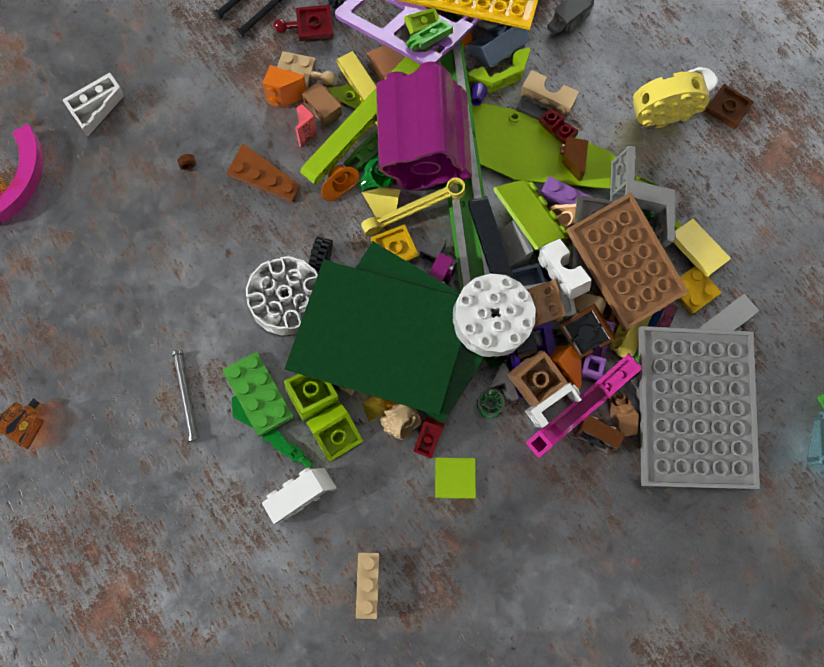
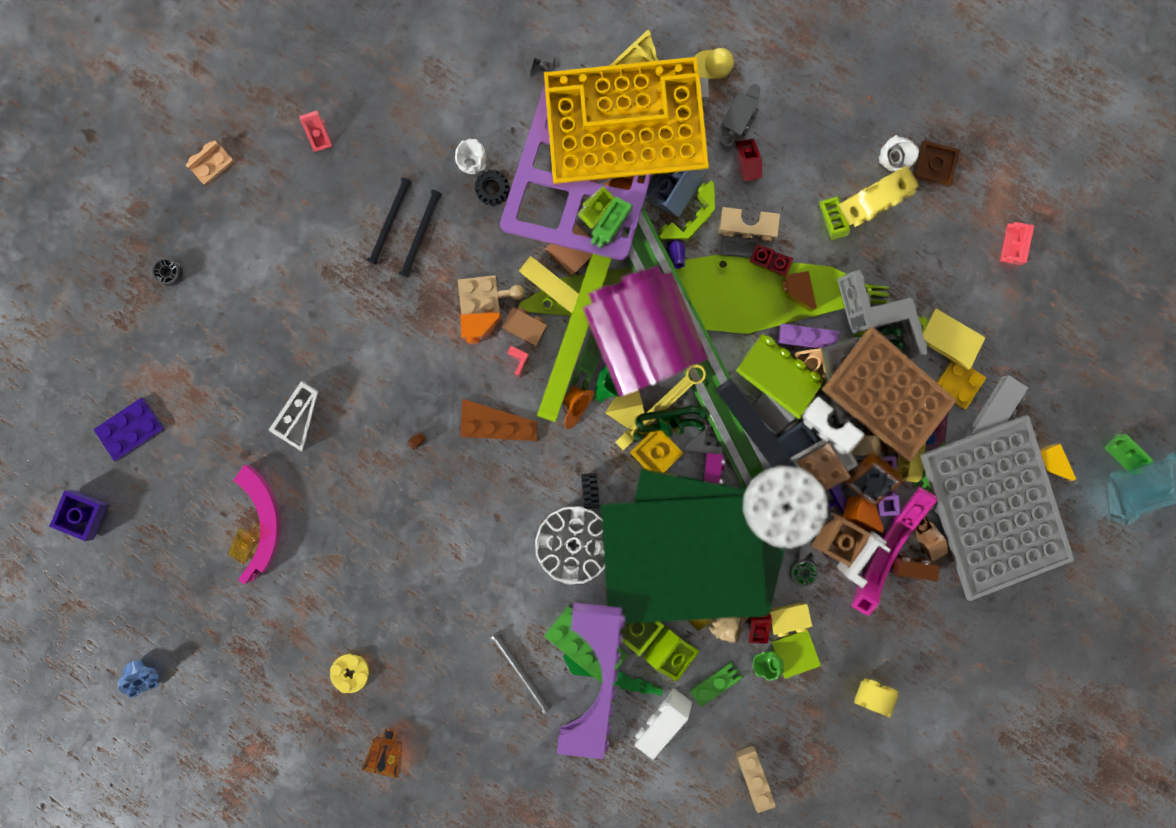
camera: 15 degrees left, 15 degrees up
dark red plate [273,4,334,41] -> none
none -> light yellow plate [330,653,370,693]
none -> medium lavender arch [557,603,625,759]
none -> dark green piece [633,406,707,441]
none -> bright green hinge [689,661,743,707]
none -> dark red slope [736,138,762,181]
none -> bright green hair [753,651,784,681]
none -> light yellow brick [770,602,812,637]
none -> lime slope [819,196,850,240]
none -> light yellow brick [853,678,899,718]
none -> coral hinge [1000,222,1034,266]
none -> yellow slope [1040,444,1076,481]

